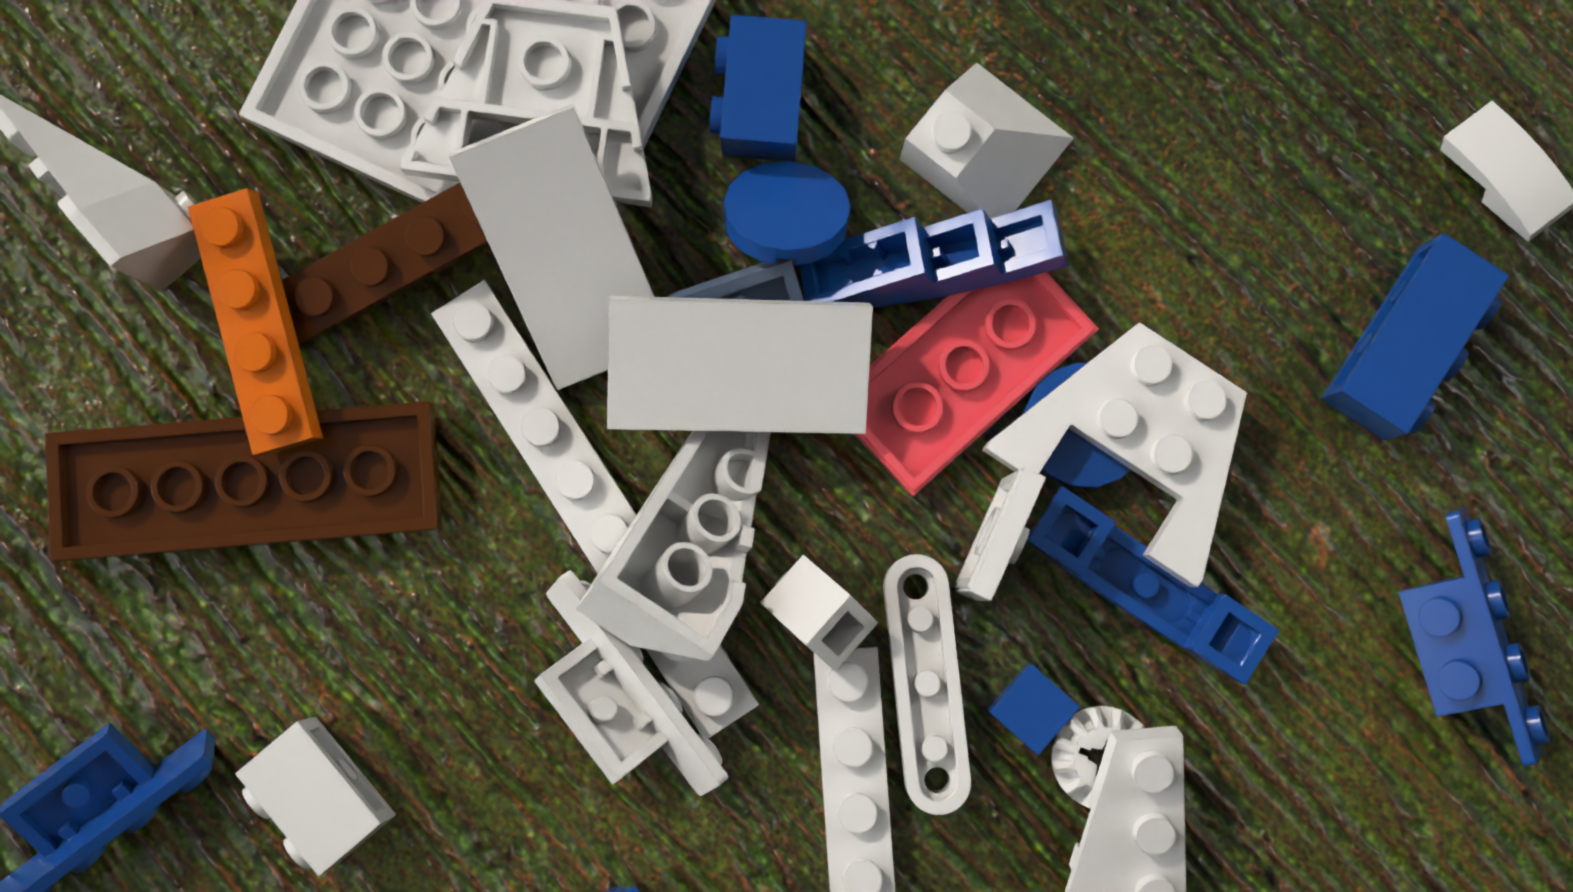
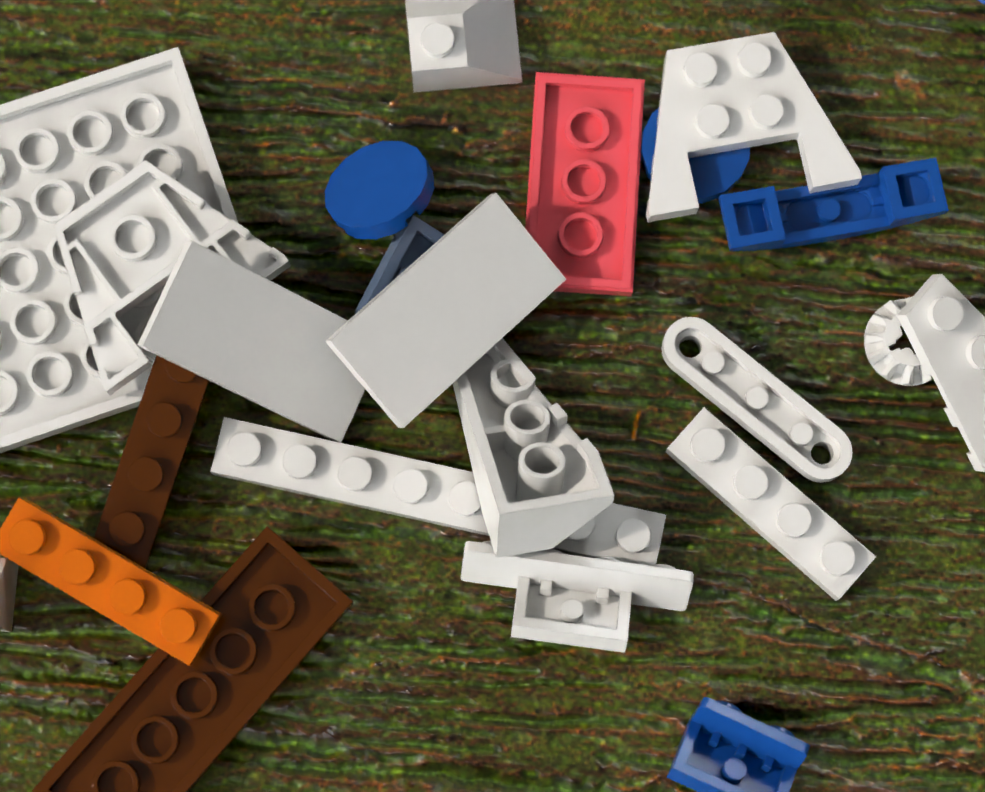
camera: 45 degrees left, 5 degrees down
blue brick [710,15,807,161] -> none
white brick [760,555,878,671] -> none
blue slope [800,200,1069,308] -> none
white plate [954,467,1046,601] -> none
blue tile [986,663,1080,755] -> none

